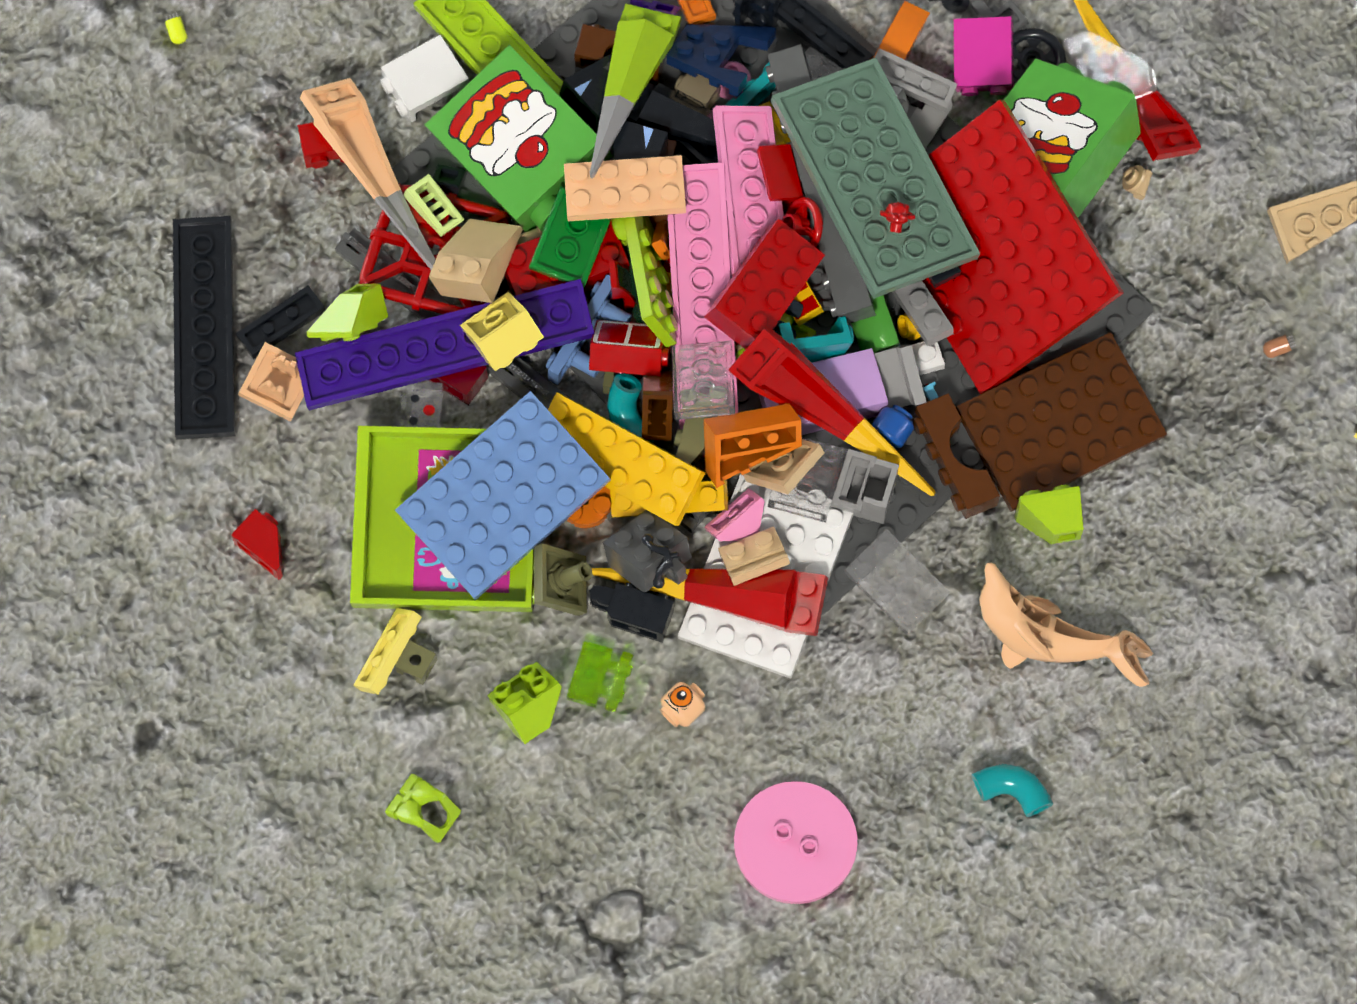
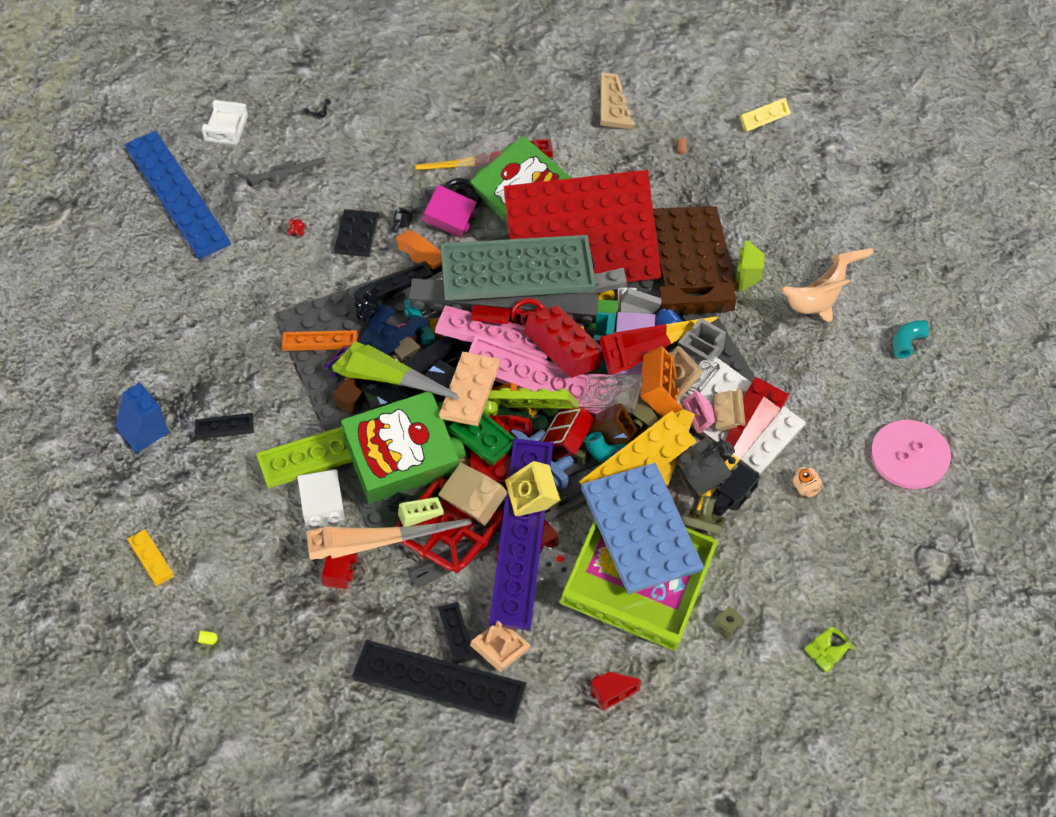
camera: 70 degrees left, 15 degrees down
lime slope [306,284,389,341] -> none
light yellow plate [353,608,422,695] -> none
lime slope [487,661,562,744] -> none
clear neon green plate [567,641,634,712] -> none
clear plate [843,529,951,636] -> none
light grey plate [875,48,957,112] -> none
red plant [880,202,915,233] -> none

